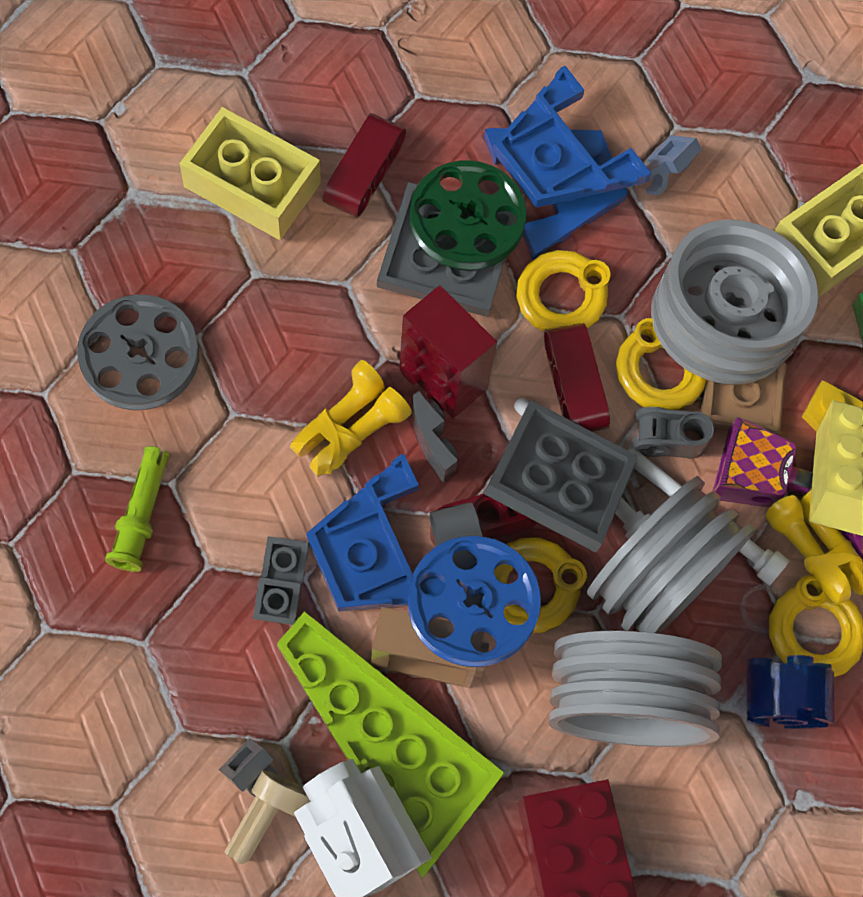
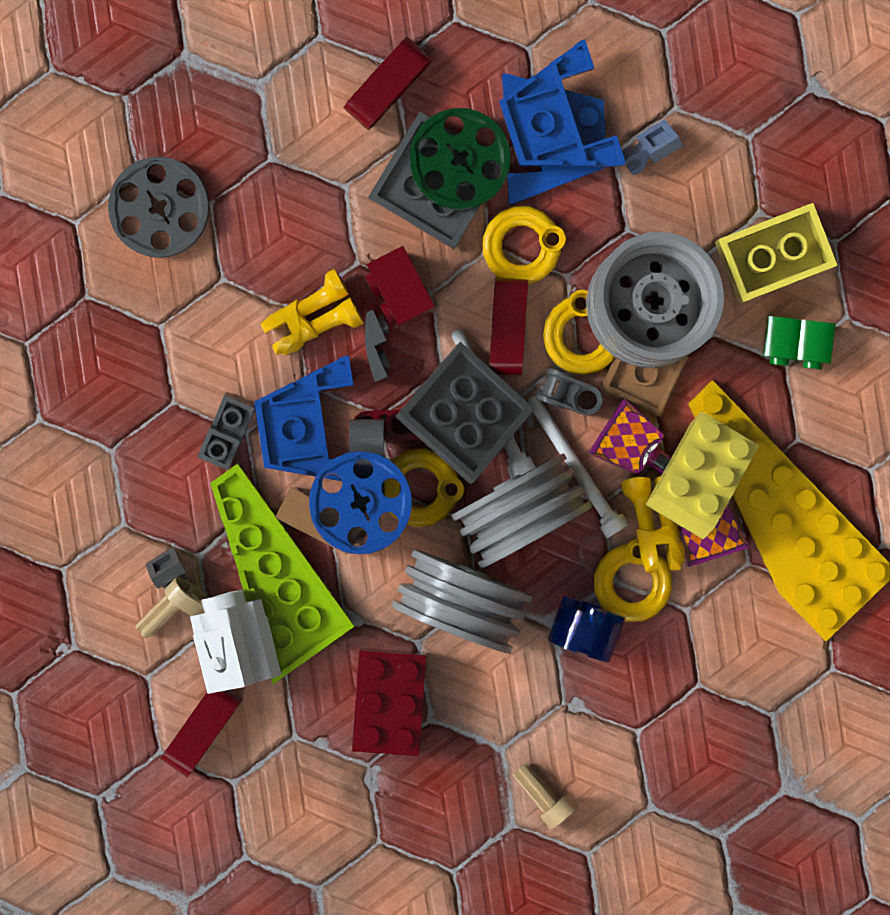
camera: 25 degrees right, 20 degrees up
lime pin [105,446,170,572] -> none
light yellow brick [179,107,321,240] -> none

